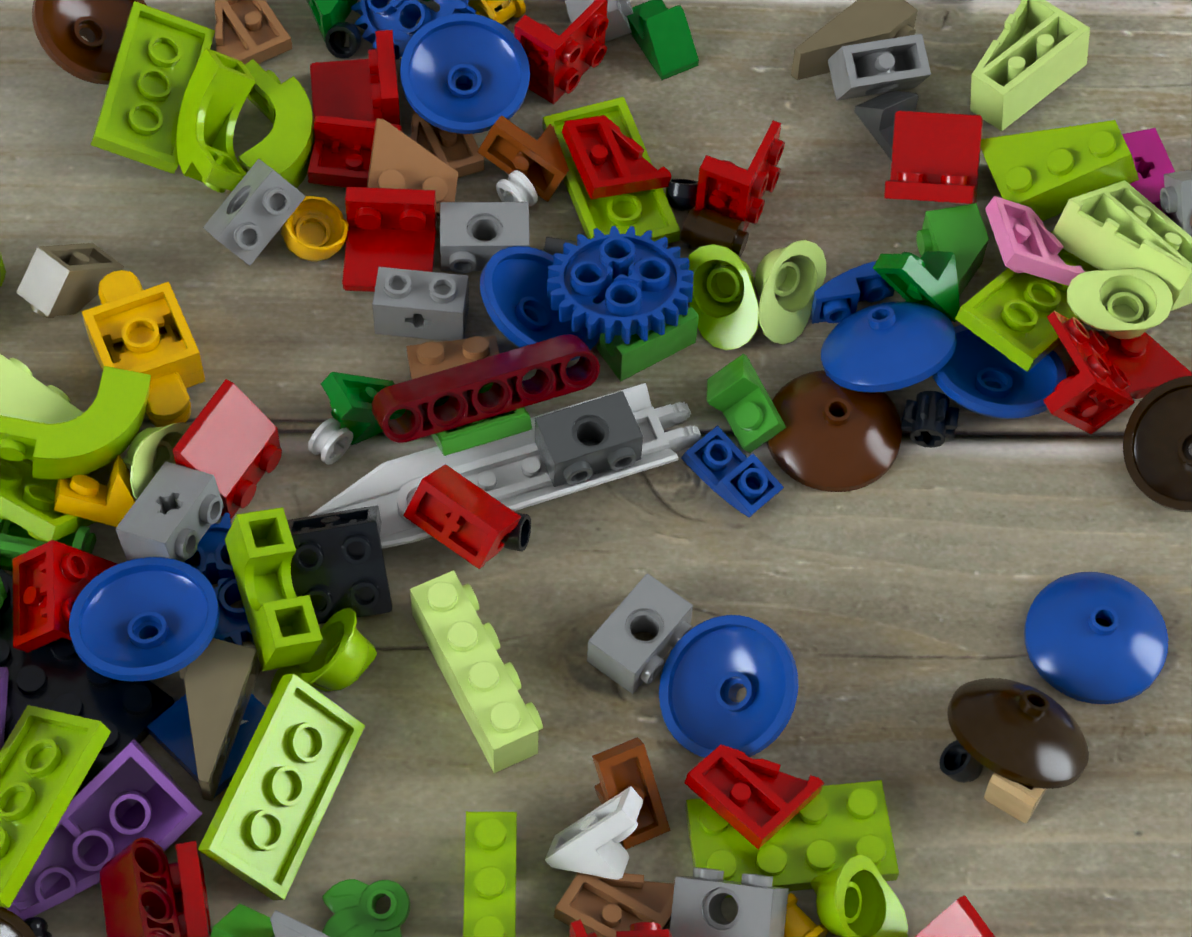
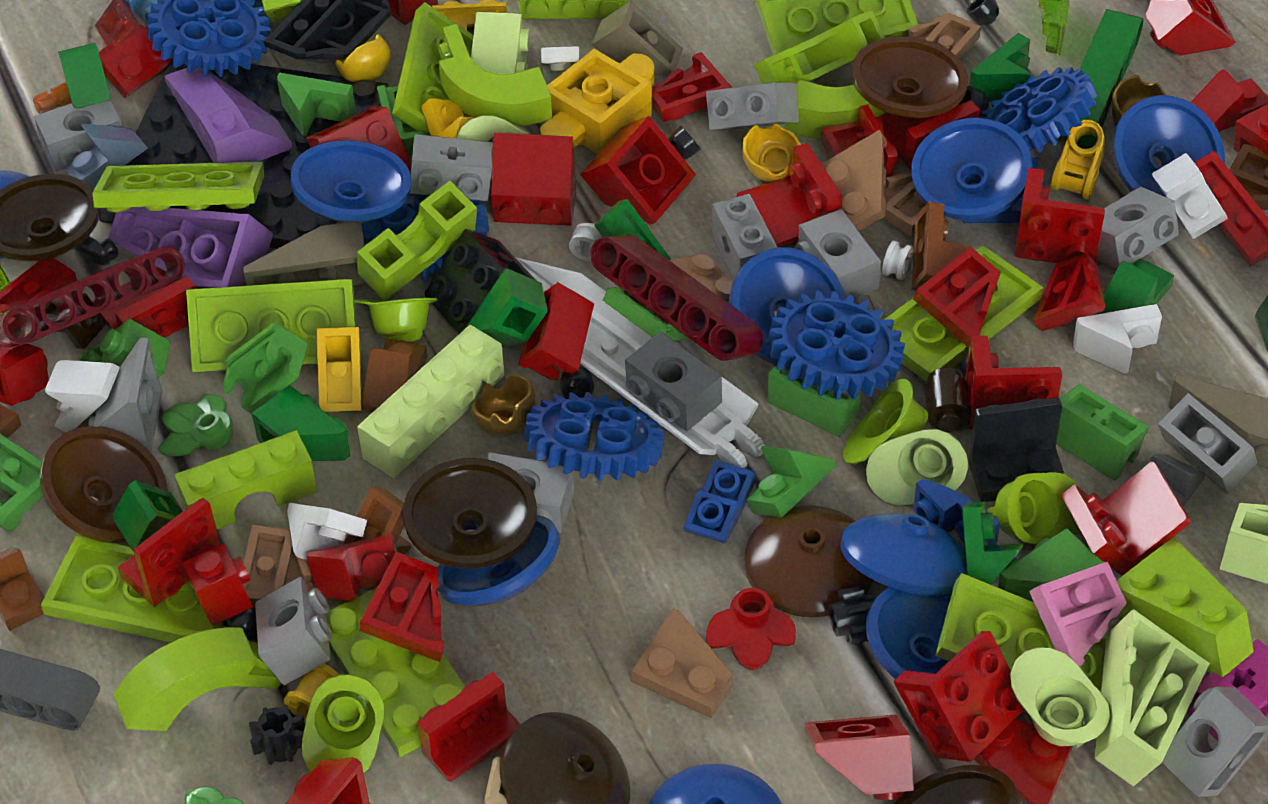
camera: 70 degrees right, 10 degrees down
none -> bright green hinge [223,322,308,413]
none -> green slope [251,385,351,461]
none -> red slope [306,533,398,601]
none -> yellow slope [317,327,362,412]
none -> dark orange slope [362,338,428,412]
none -> dark brown dish [403,458,537,569]
none -> red bracket [417,672,521,782]
none -> green slope [466,268,548,348]
none -> pearl gold hair [471,374,536,436]
none -> blue gear [524,392,664,481]
none -> white slope [541,46,581,85]
none -> red slope [580,115,696,225]
none -> medium nougat wing [631,608,733,718]
none -> red wing [652,52,732,122]
none -> black hinge [668,126,701,159]
none -> red plate [706,588,796,670]
none -> slope [805,714,914,800]
none -> reddish brown dish [851,37,968,119]
none -> black bracket [969,398,1064,502]
none -> lime piece [988,472,1079,544]
none -> red wing [1033,253,1105,332]
none -> bright green hinge [1056,384,1149,481]
none -> white slope [1073,304,1162,374]

